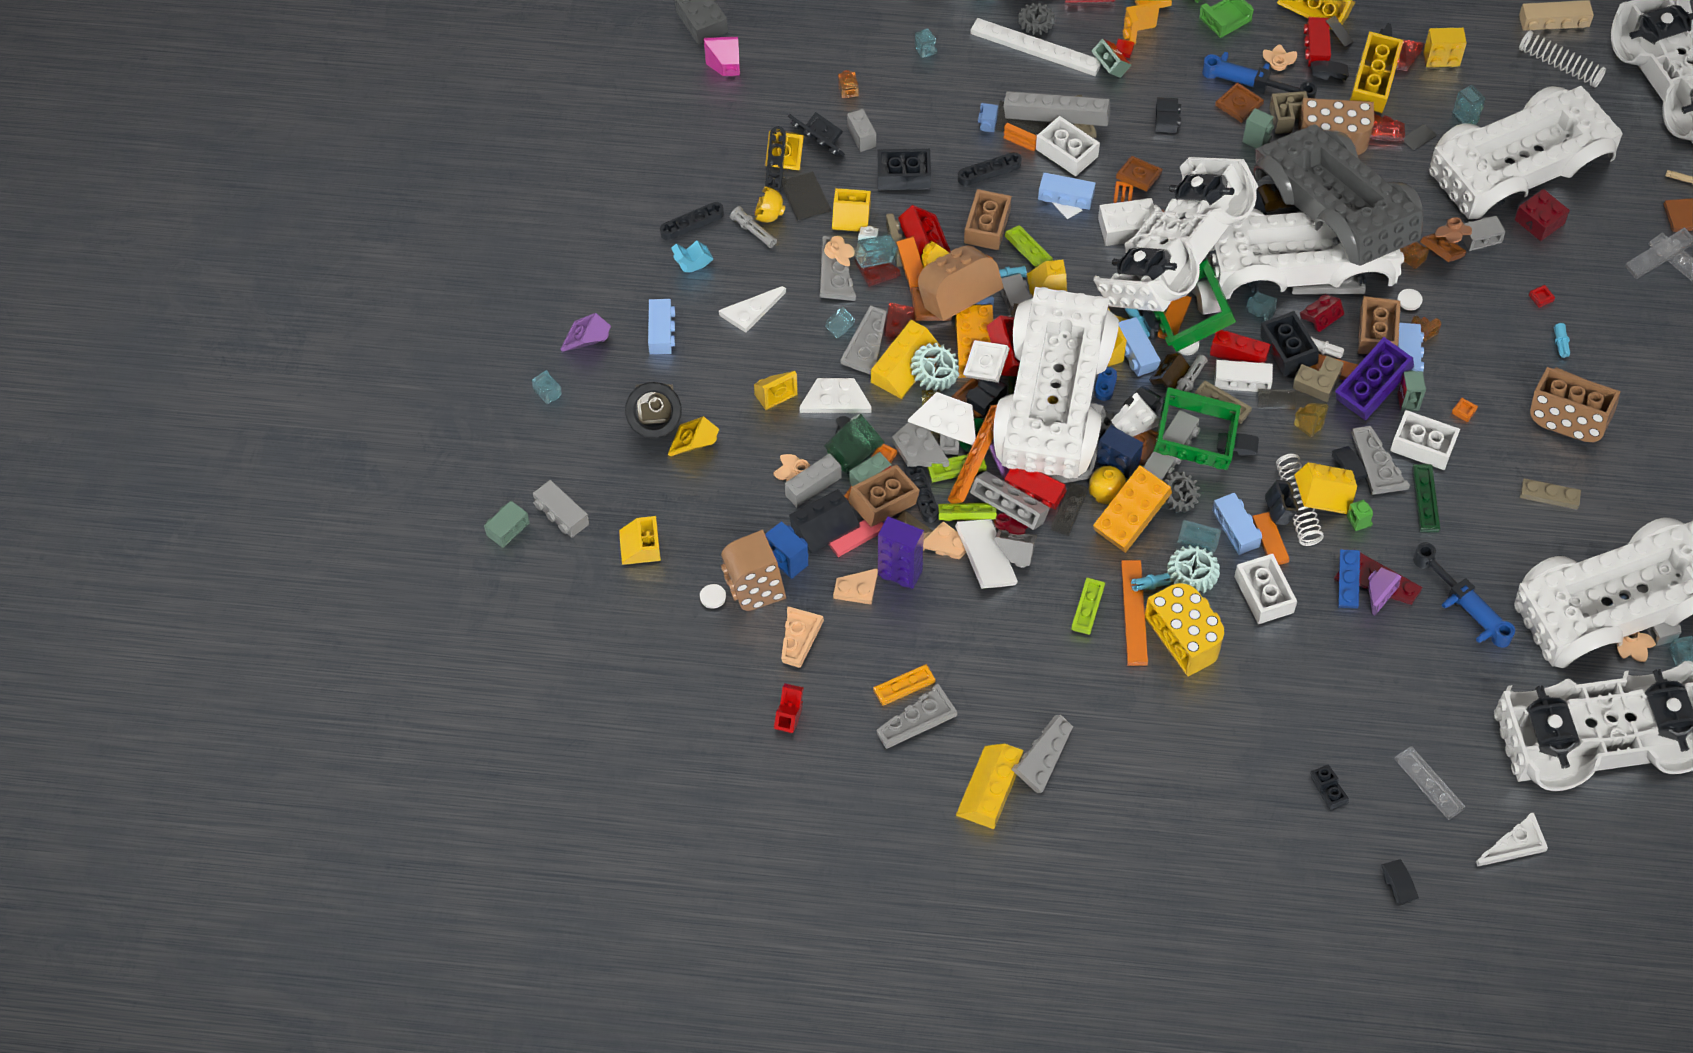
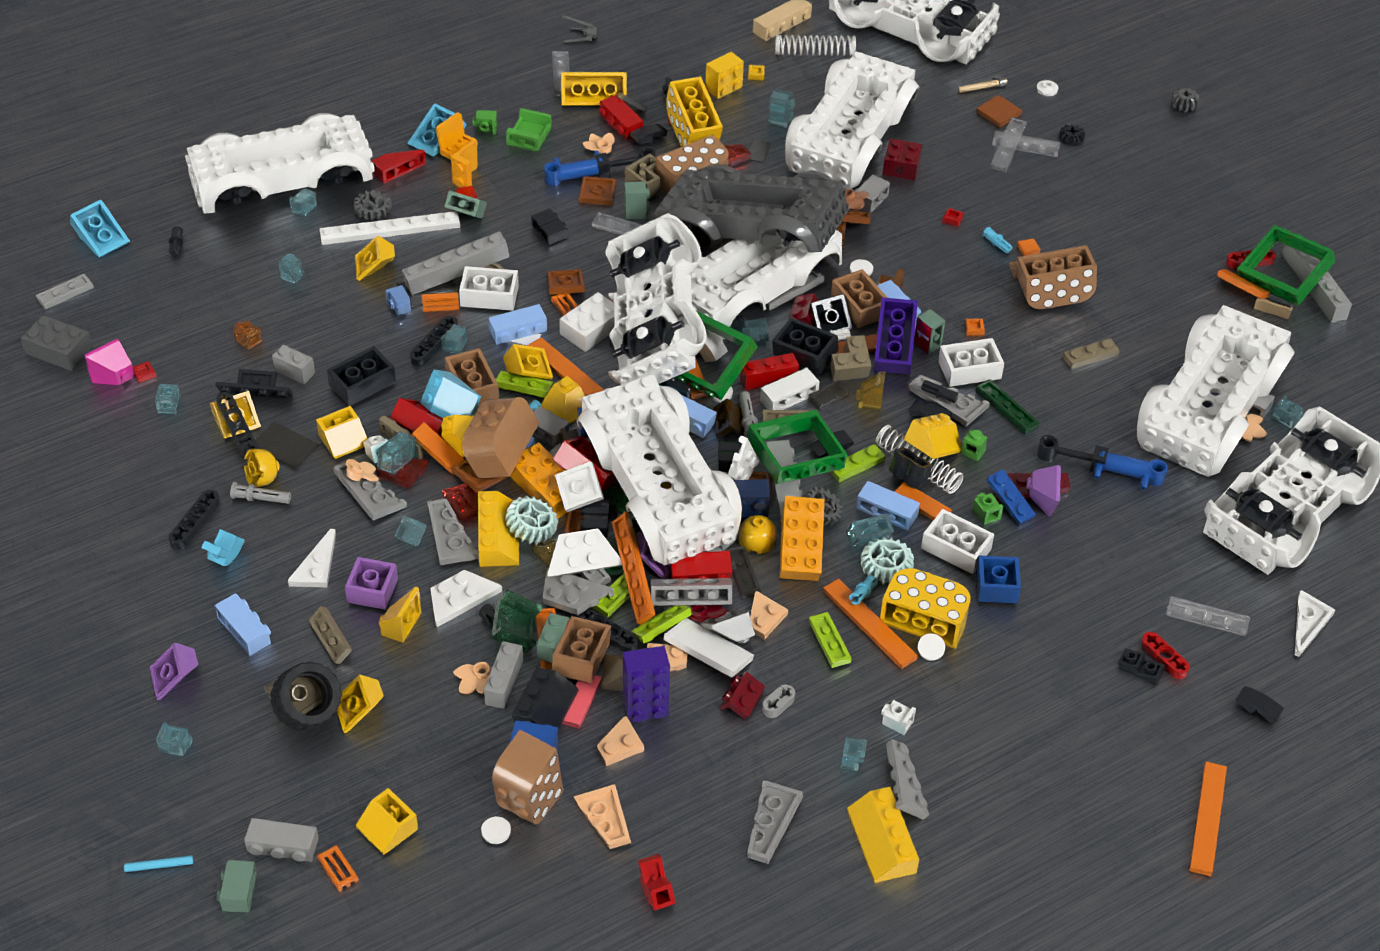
camera: 40 degrees left, 10 degrees down
light orange tile [873,664,936,706] -> none
none -> medium azure bar [124,855,194,872]
none -> red tile [133,361,156,383]
none -> clear light blue brick [155,384,180,414]
none -> dark tan plate [309,606,352,664]
none -> orange tile [317,845,358,891]
none -> medium lavender brick [345,557,398,610]
none -> yellow slope [355,235,395,281]
none -> medium azure slope [420,369,482,418]
none -> clear light blue brick [441,324,468,354]
none -> yellow slope [503,344,553,380]
none -> orange tile [527,337,604,396]
none -> clear tile [592,212,642,236]
none -> dark red bracket [719,671,765,719]
none -> yellow tile [748,65,765,80]
none -> light nougat wing [750,591,788,640]
none -> light grey beam [762,684,795,718]
none -> black slope [810,294,852,332]
none -> lime plate [830,444,886,482]
none -> clear light blue brick [841,737,867,771]
none -> white brick [881,700,916,735]
none -> white piece [918,634,945,661]
none -> black axle [921,380,959,403]
none -> bright green brick [973,493,1003,525]
none -> blue brick [976,555,1021,603]
none -> orange tile [1017,238,1041,256]
none -> red beam [1141,632,1190,679]
none -> orange tile [1189,762,1227,876]

